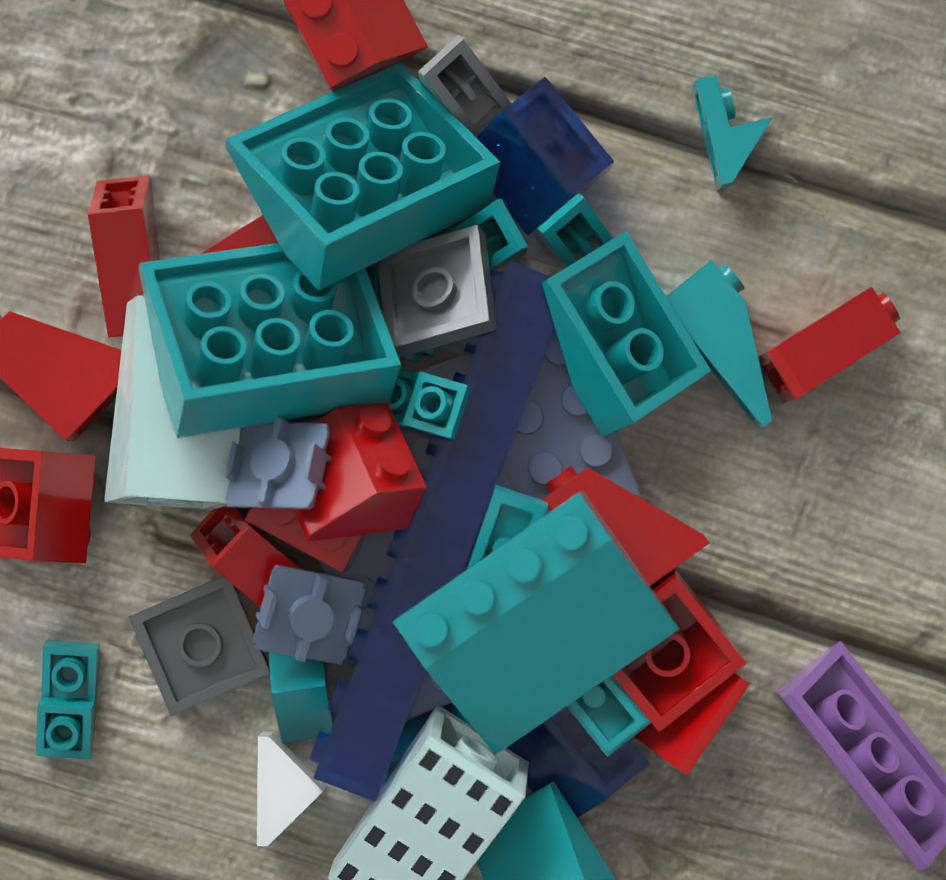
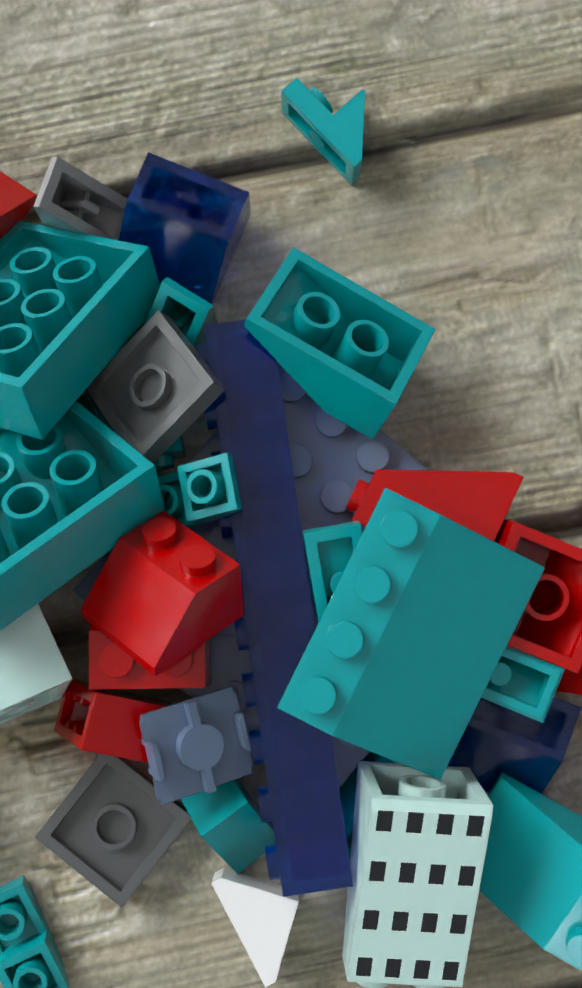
camera: 35 degrees left, 5 degrees down
sand blue piece [225,418,331,509] -> none
teal slope [536,193,613,269] -> none
teal slope [666,260,773,429] -> none
red slope [758,287,900,403] -> none

